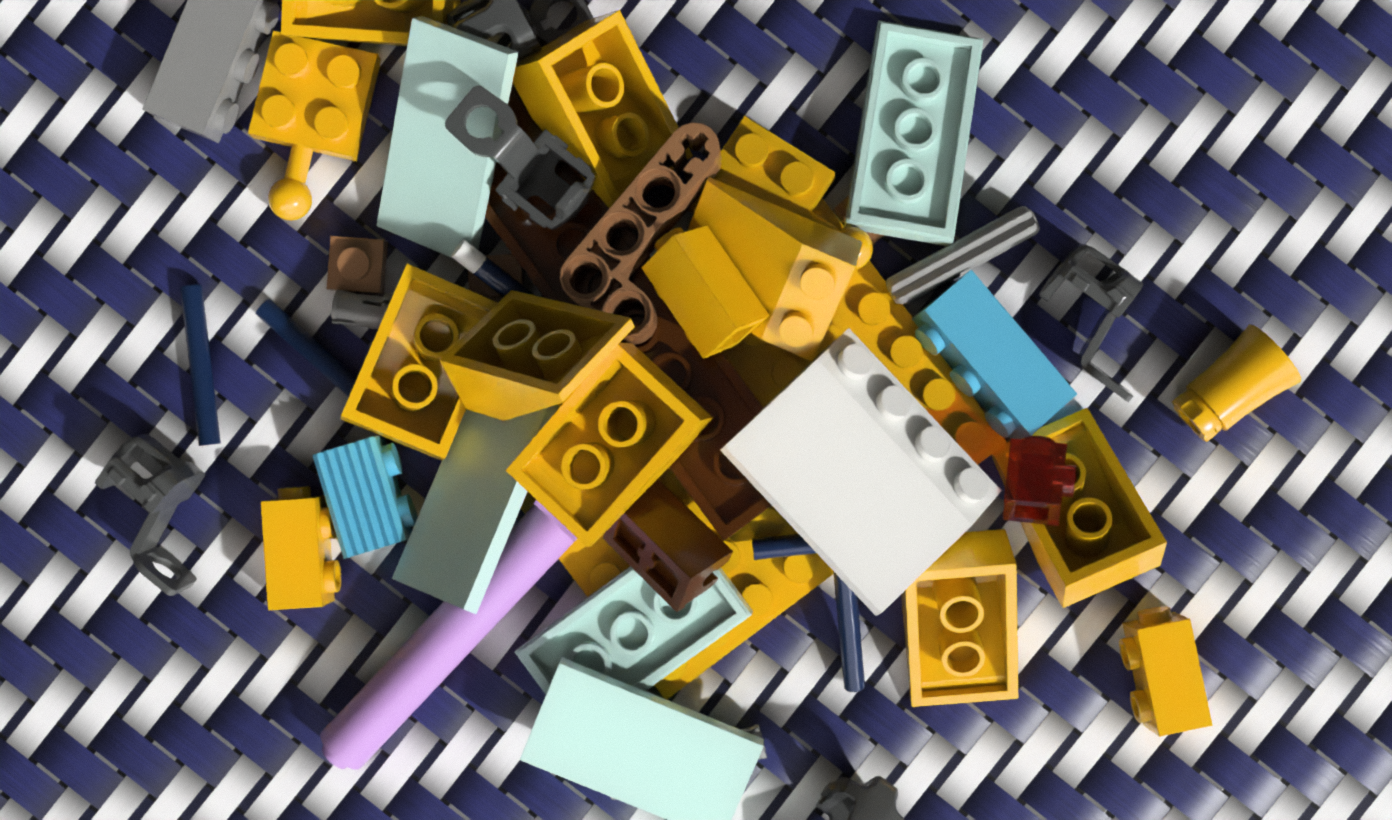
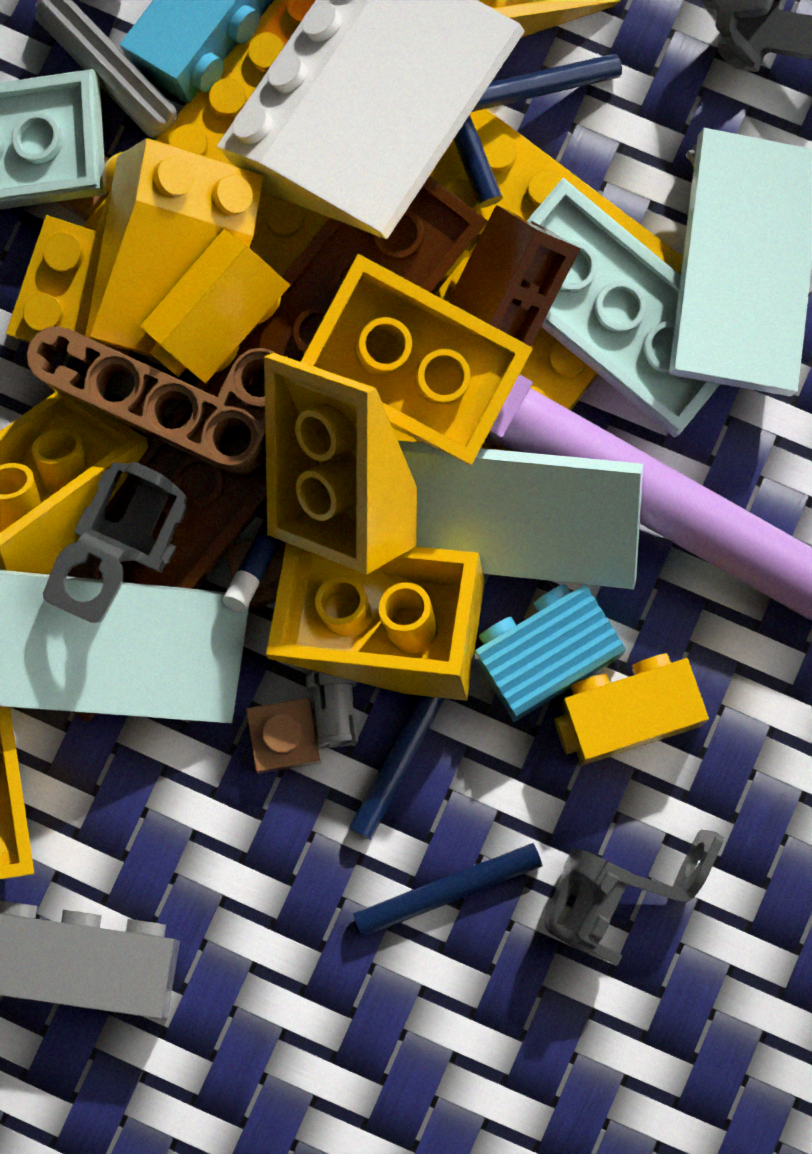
camera: 105 degrees left, 10 degrees down
yellow plate [248,31,381,221] -> none

